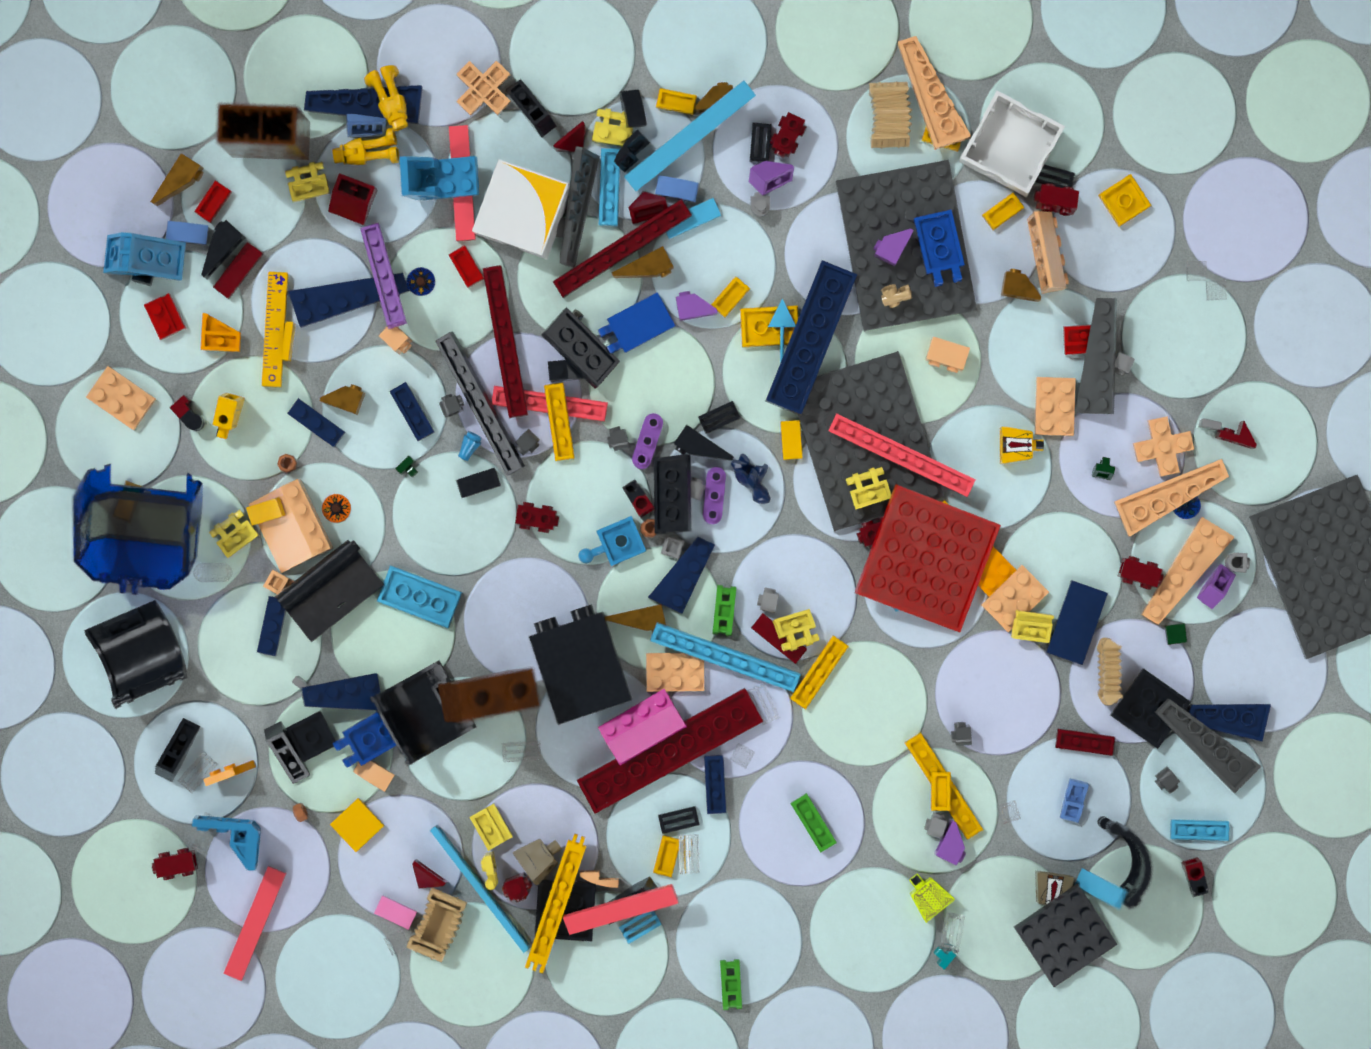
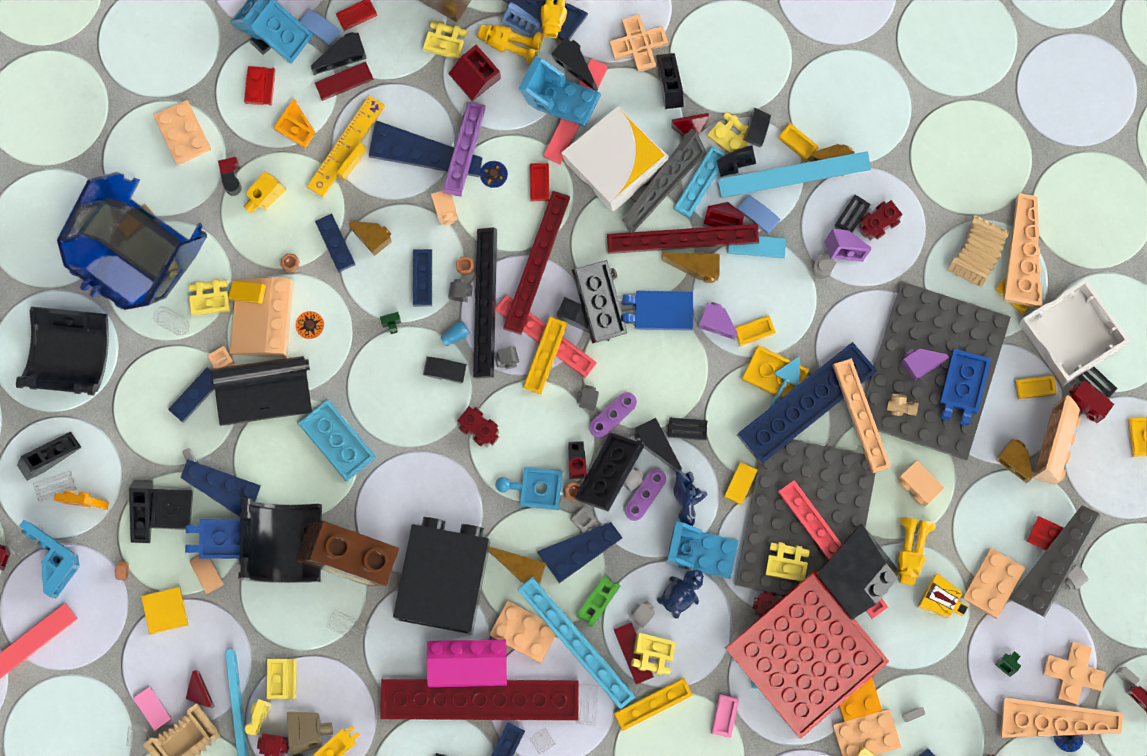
camera: 25 degrees right, 10 degrees down
none -> nougat tile [456,256,474,276]
none -> black slope [551,37,598,91]
none -> dark blue animal [657,570,704,619]
none -> dark azure bracket [666,521,739,579]
none -> bright pink tile [711,694,739,738]
none -> black slope [816,524,898,620]
none -> light nougat tile [832,358,891,474]
none -> yellow piece [898,517,936,586]
none -> light grey tile [902,707,926,722]

